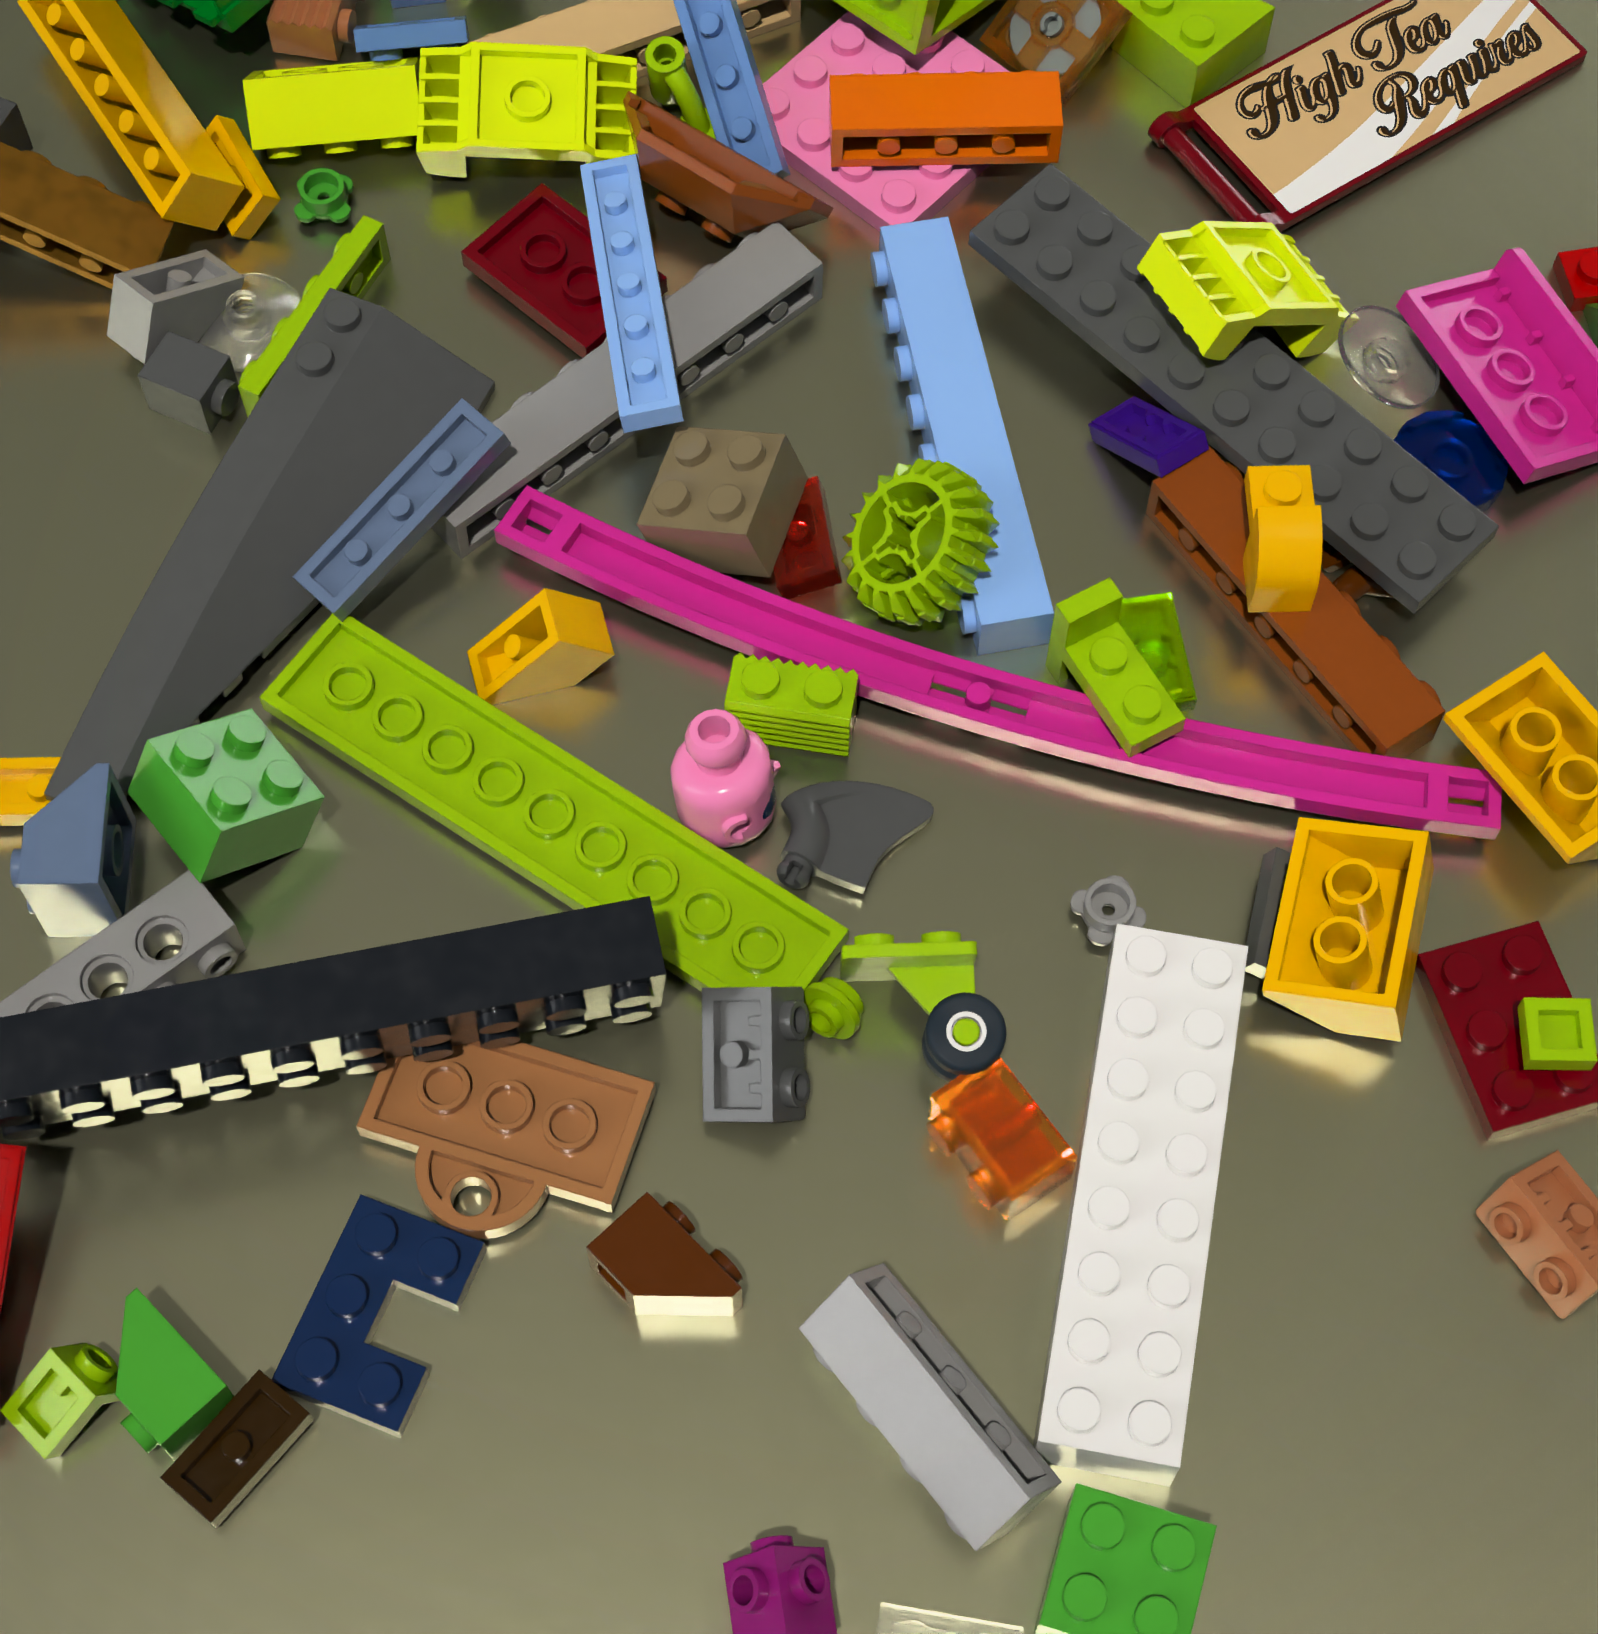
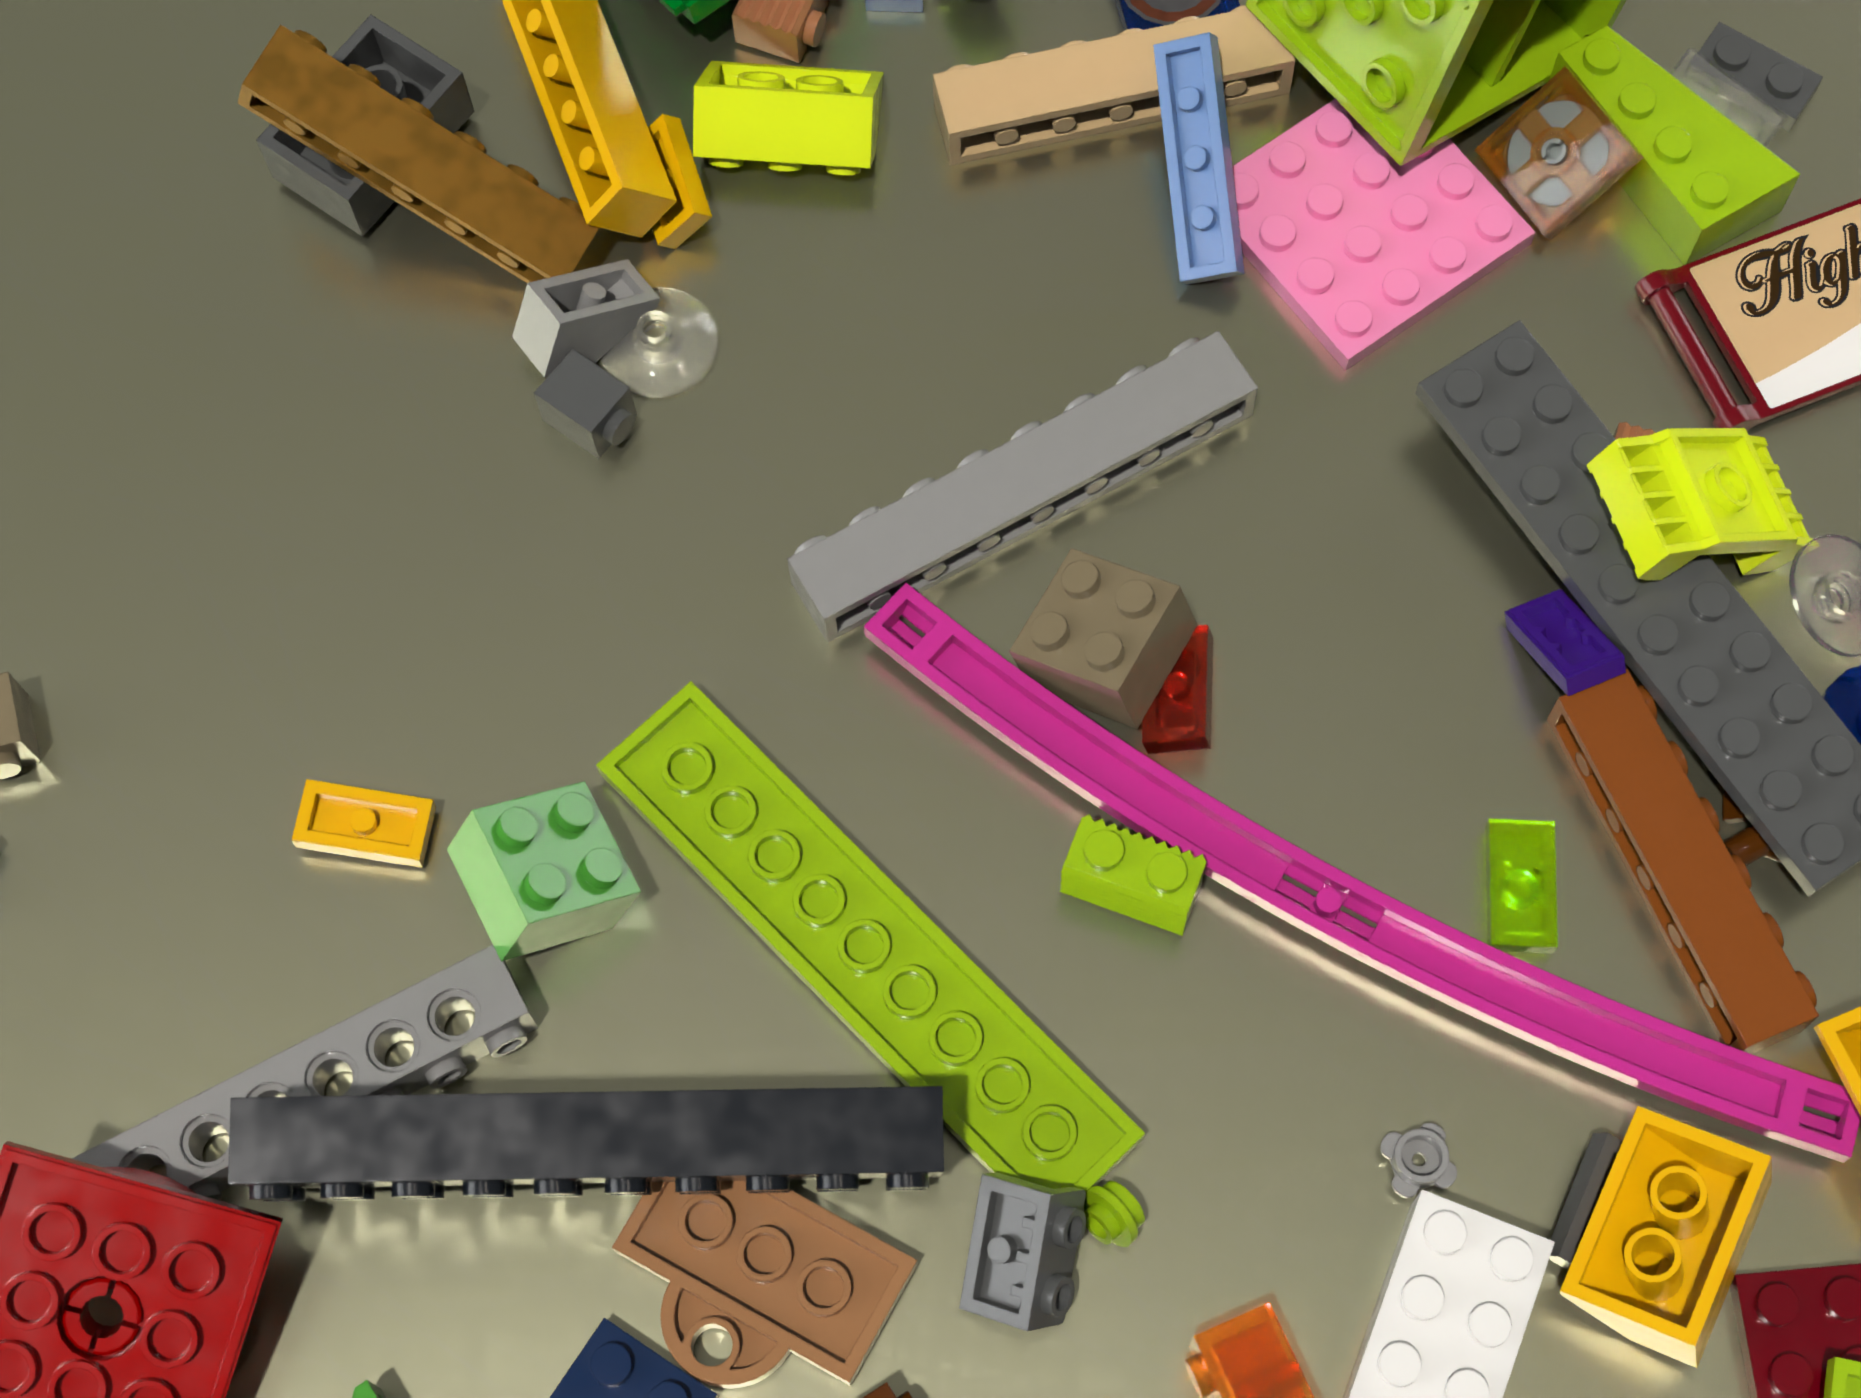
camera: 15 degrees right, 5 degrees up
sand blue slope [10,763,136,937] -> none
dark grey wedge [44,288,495,801] -> none
lime plate [238,215,391,418] -> none
sand blue plate [293,398,511,622] -> none
bright green plate [294,168,354,223] -> none
medium blue plate [353,16,469,61] -> none
neon yellow plate [416,42,637,178] -> none
dark red plate [461,183,668,358] -> none
yellow slope [467,588,615,705] -> none
light blue plate [580,154,684,433] -> none
dark orange wedge [623,91,833,243] -> none
lime plant [645,36,716,139] -> none
bright pink piece [670,709,781,848] -> none
dark grey arm [776,781,934,894] -> none
orange brick [829,70,1063,167] -> none
lime plate [840,931,1006,1084] -> none
lime gear [841,458,1000,626] -> none
light blue brick [870,216,1054,656] -> none
lime bracket [1045,577,1186,758] -> none
yellow brick [1243,465,1323,612] -> none

